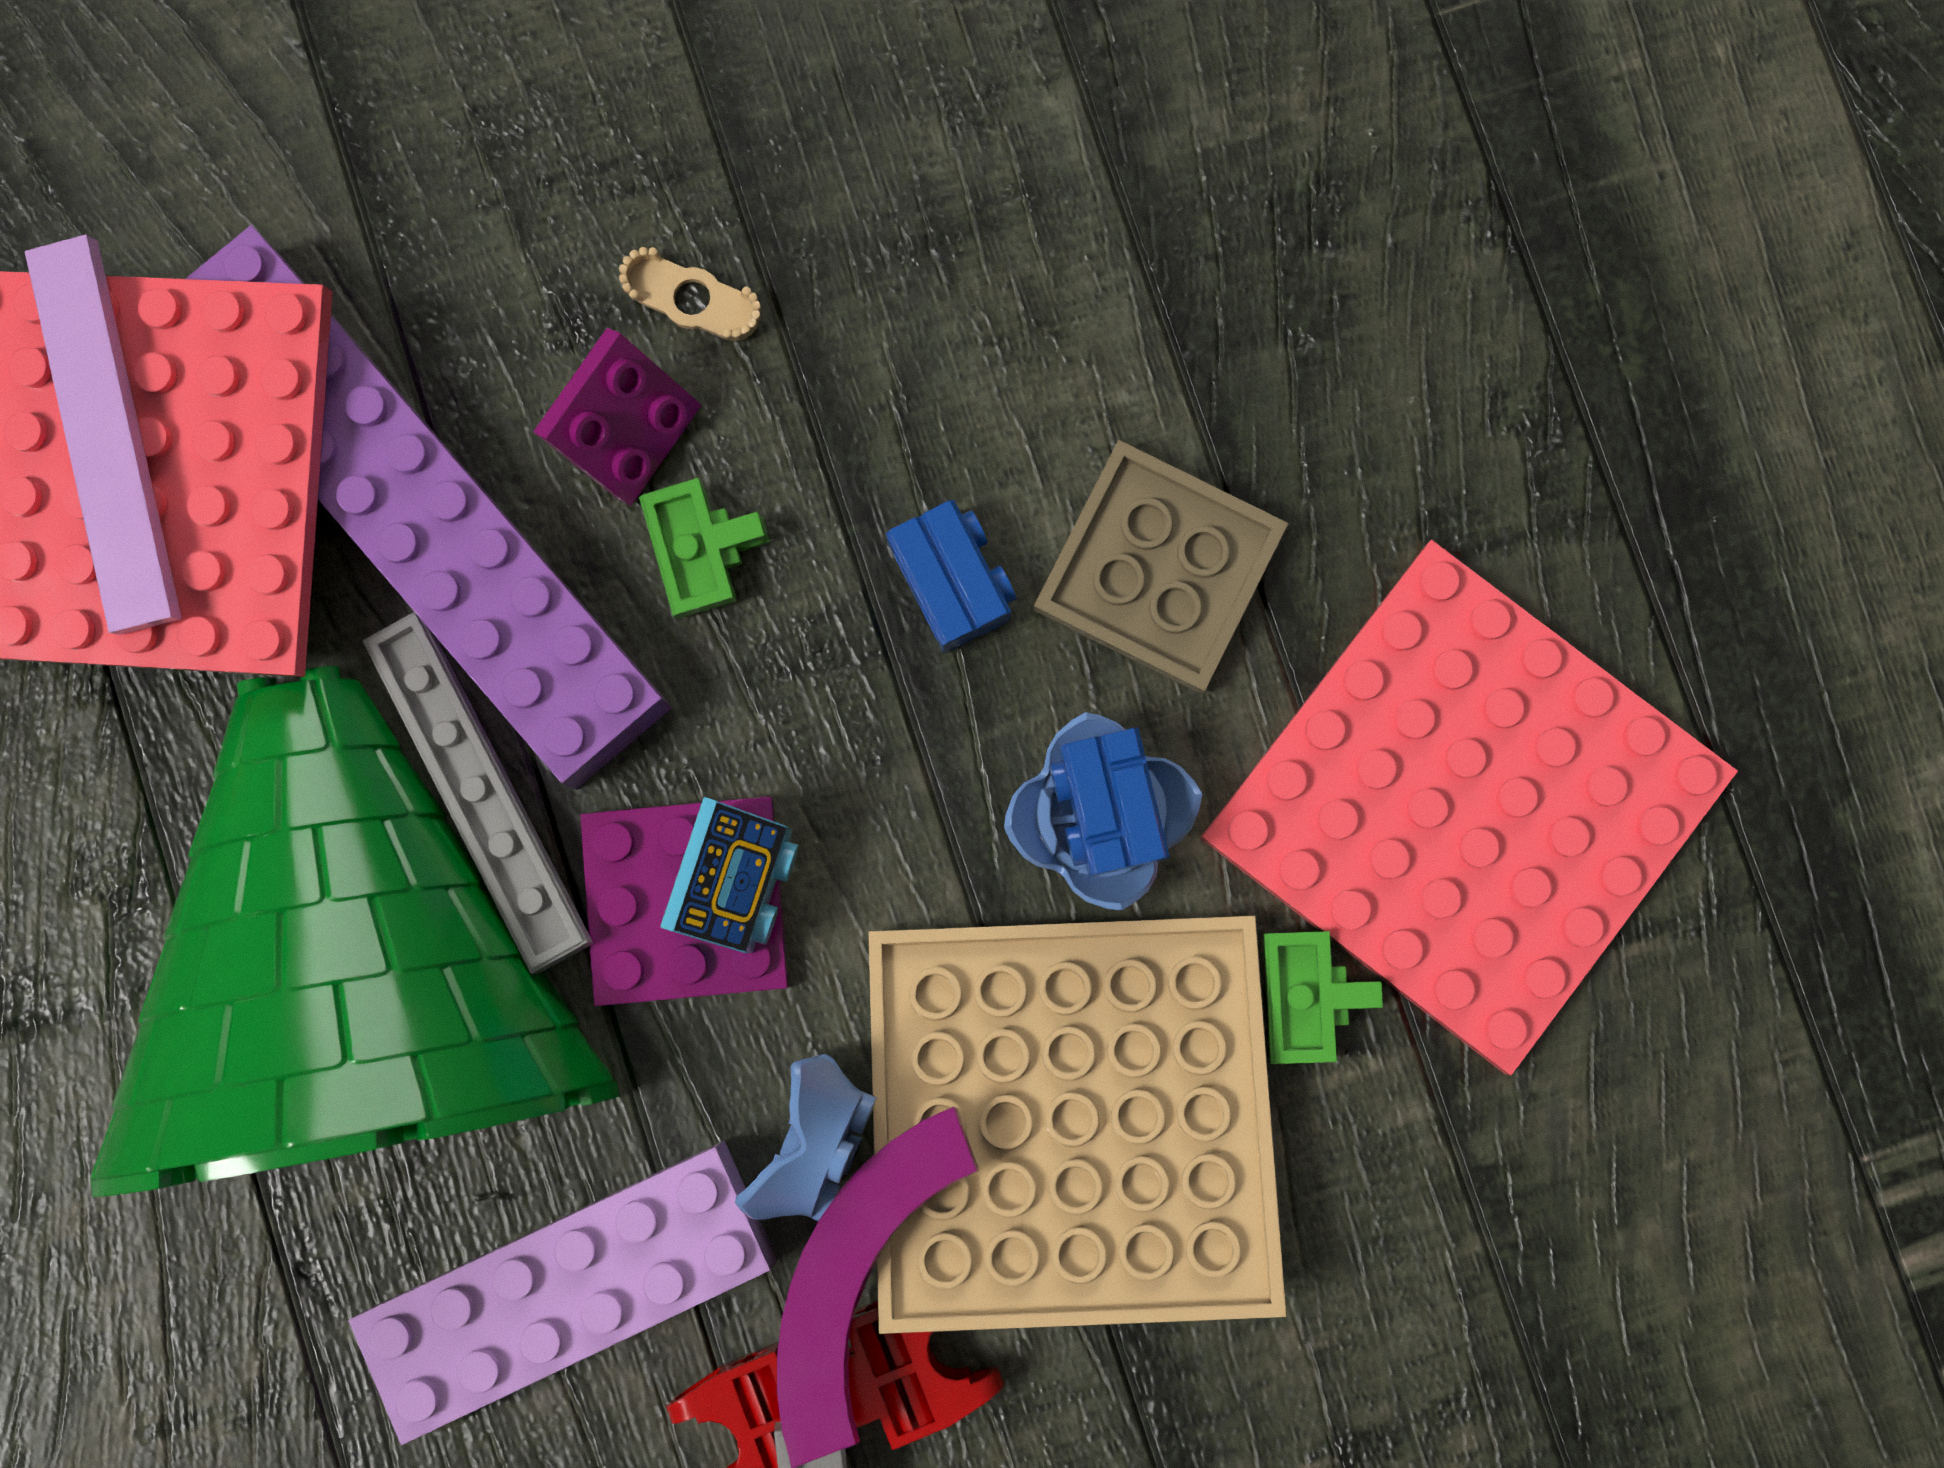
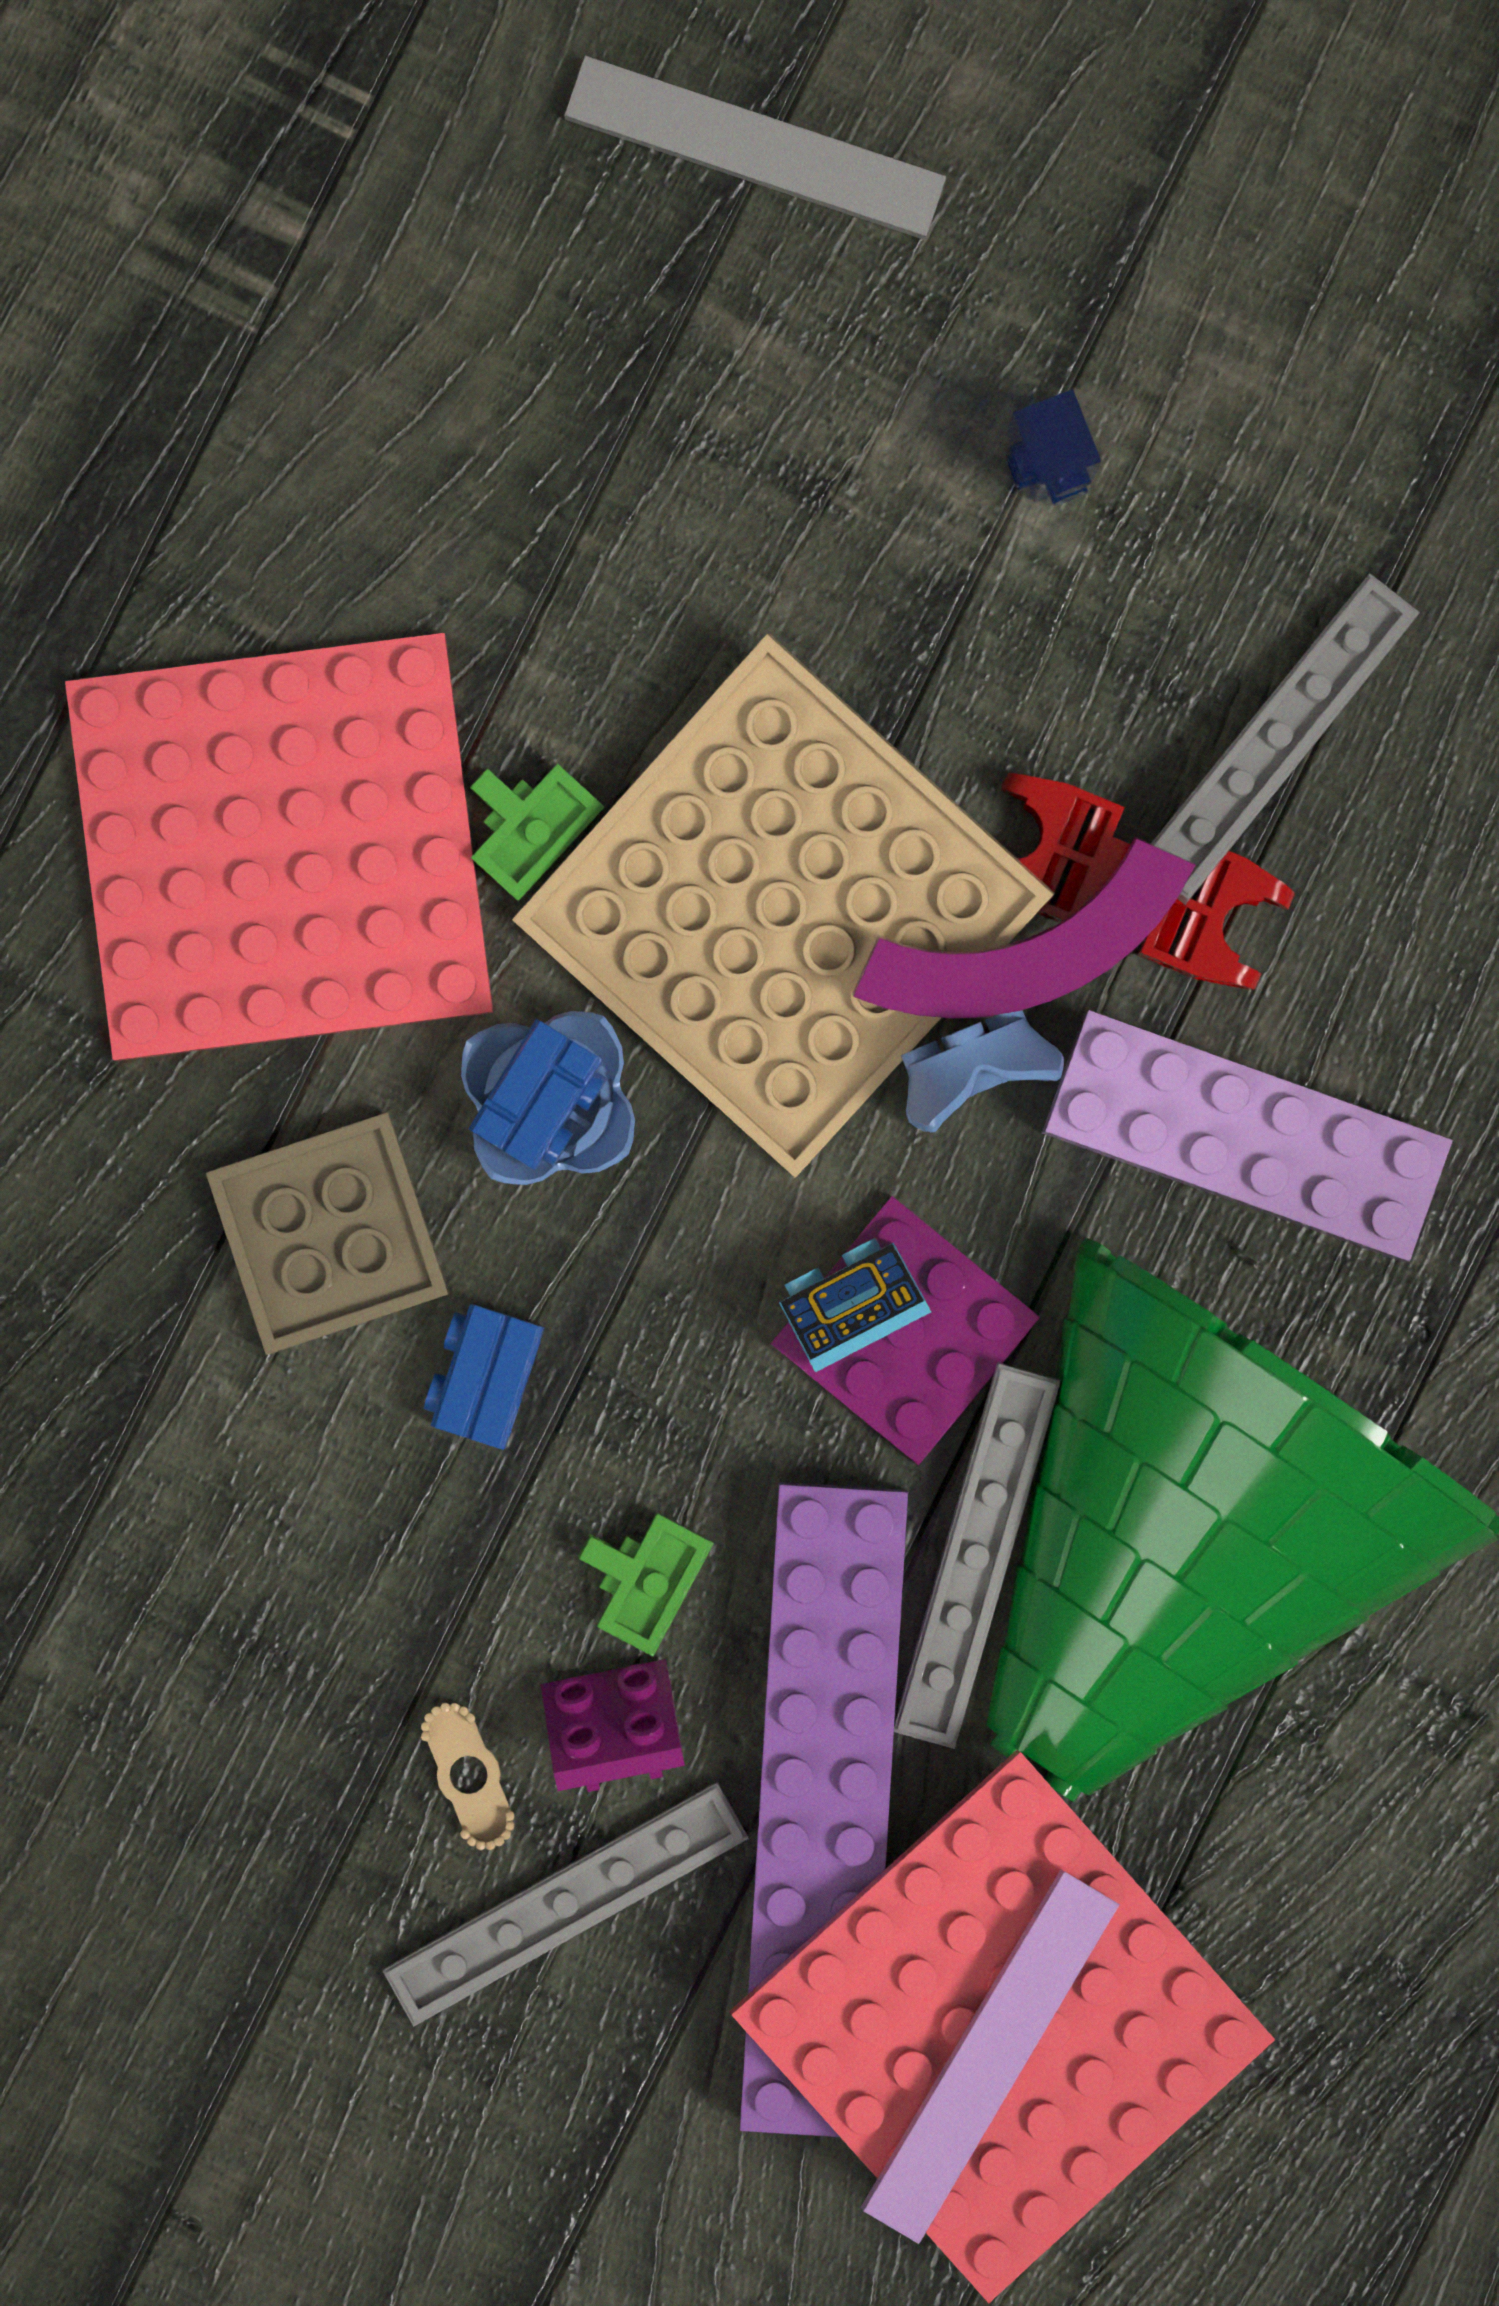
camera: 135 degrees left, 5 degrees up
none -> light grey tile [382,1781,749,2027]

